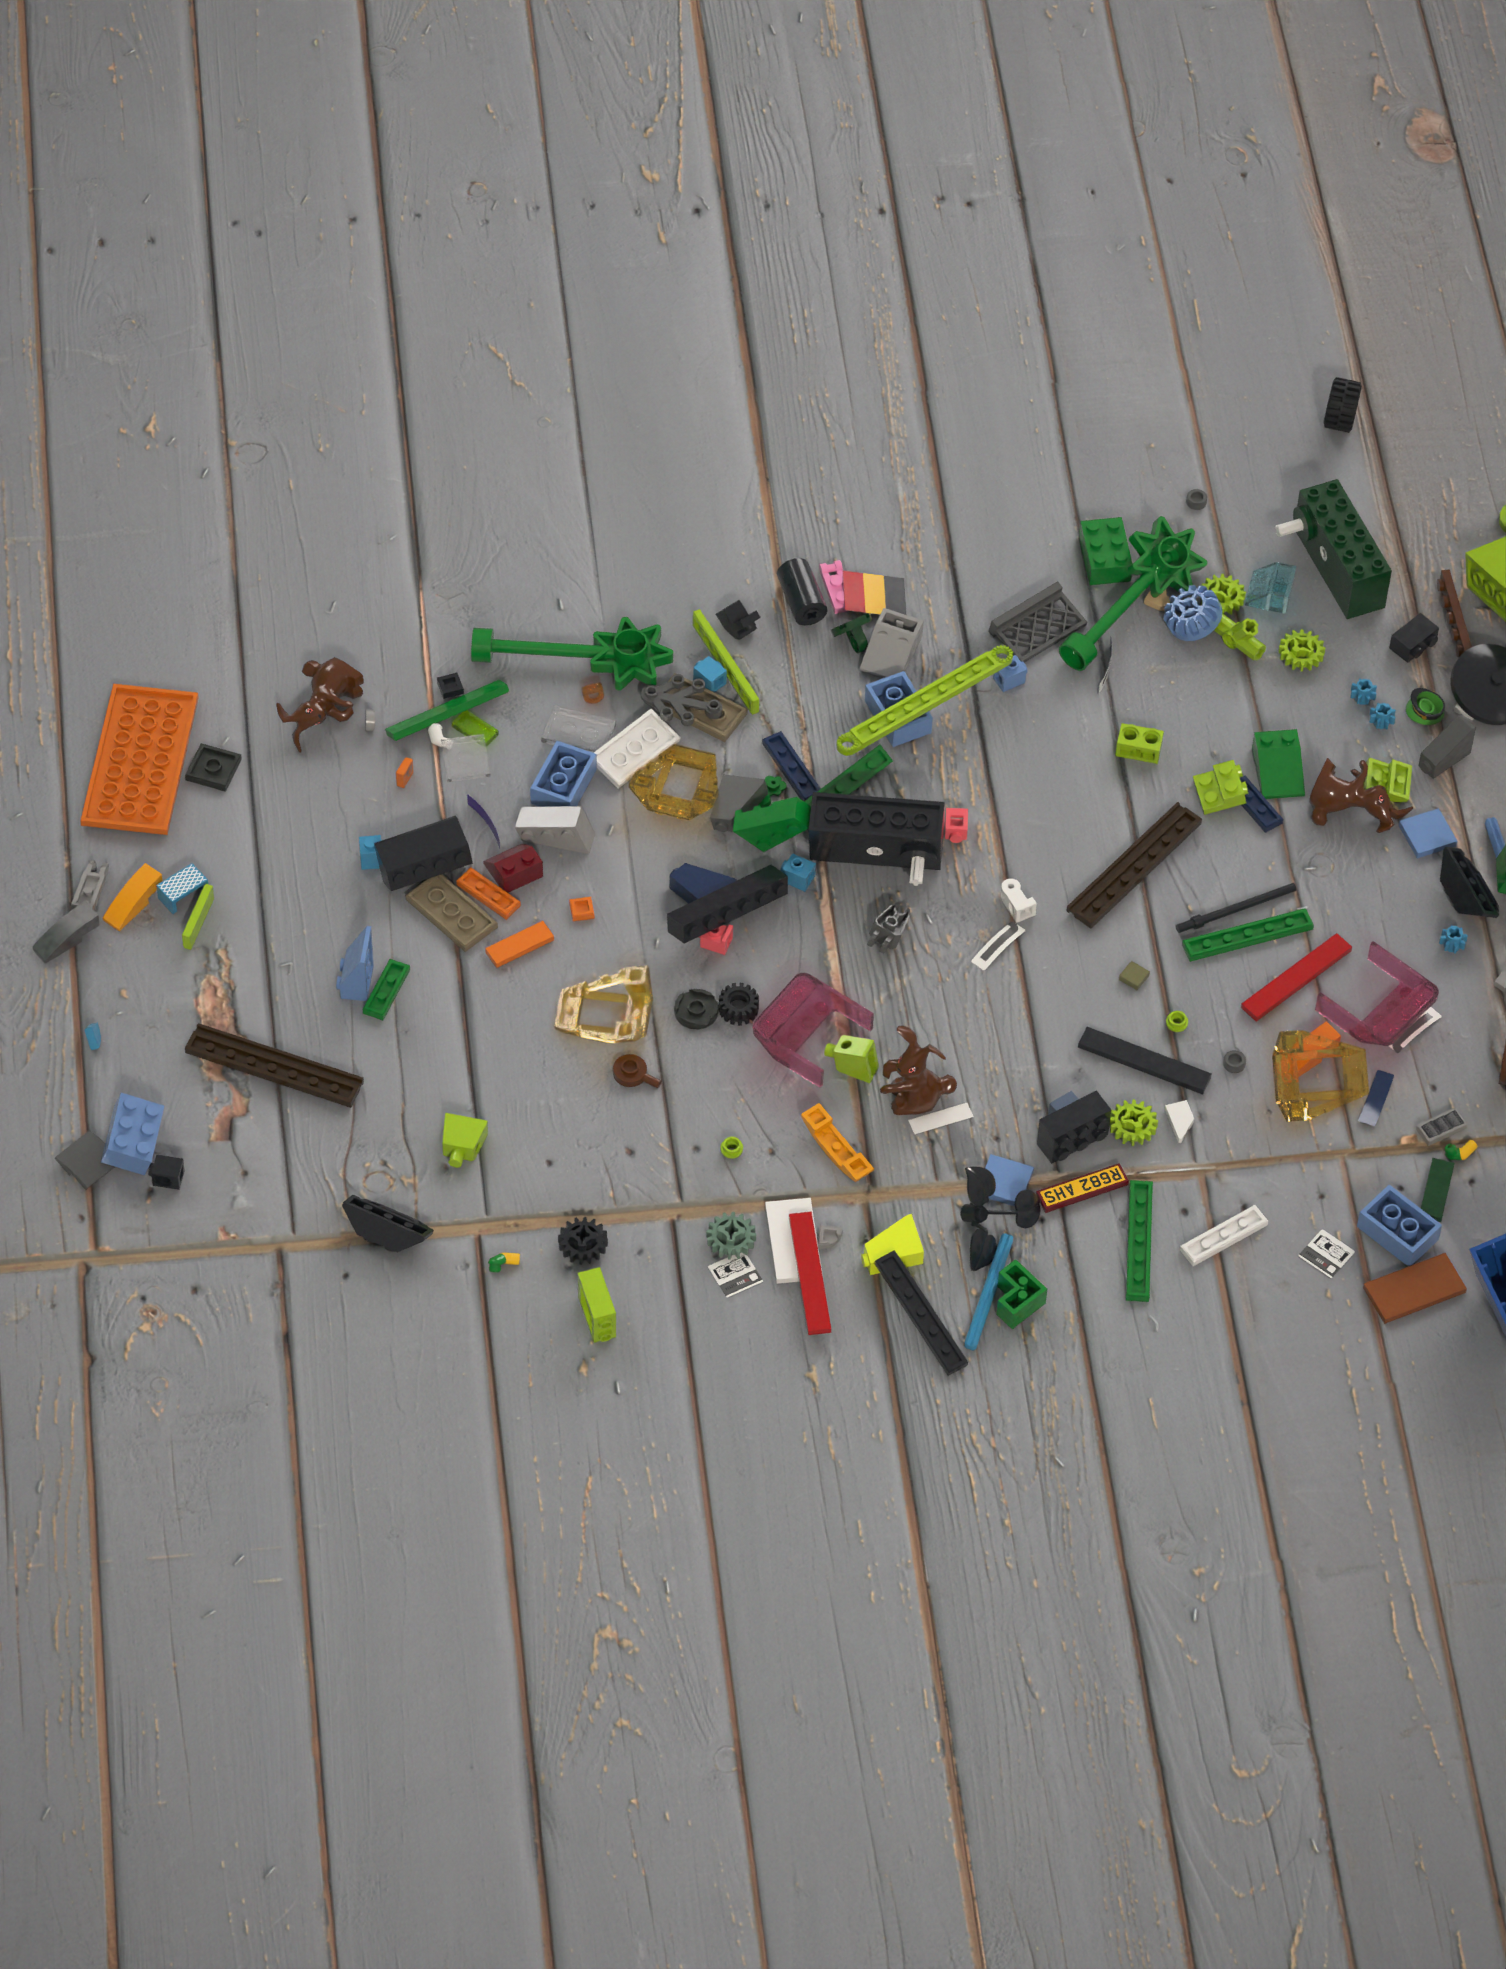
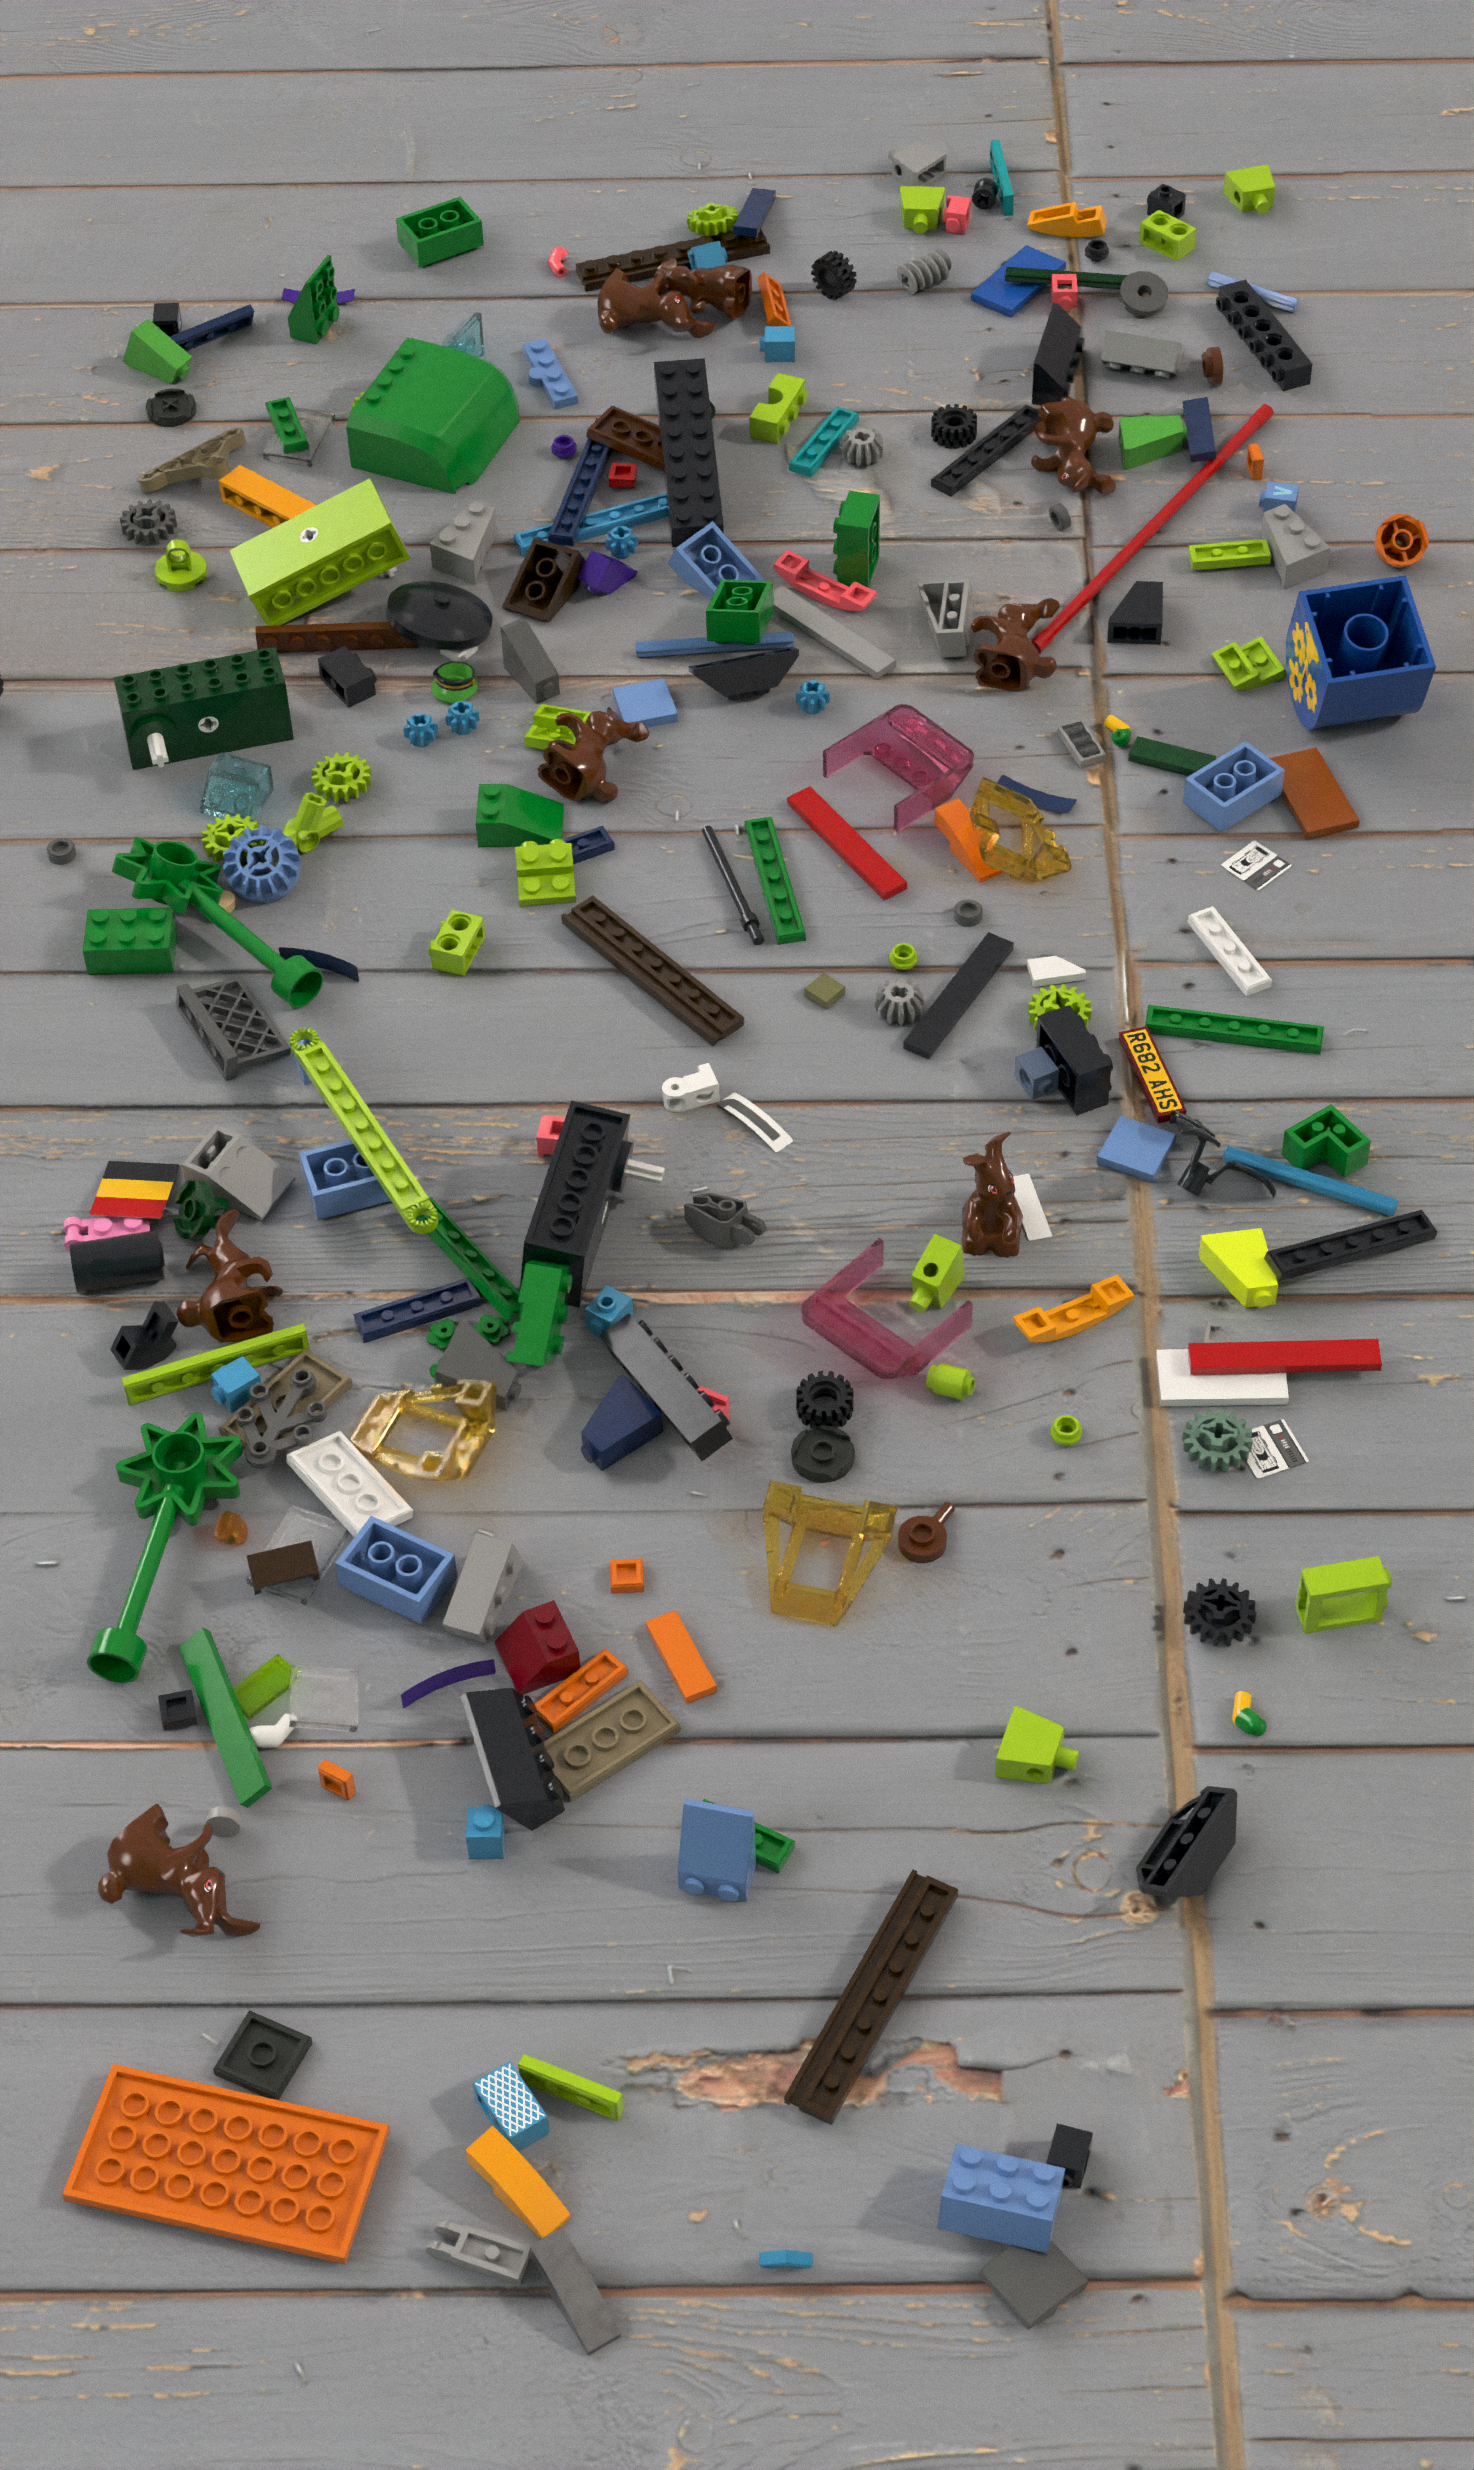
camera: 80 degrees left, 5 degrees down
none -> reddish brown animal [176,1209,283,1342]
none -> dark brown hinge [247,1540,320,1595]
none -> light grey gear [875,977,924,1026]
none -> lime brick [926,1363,975,1400]

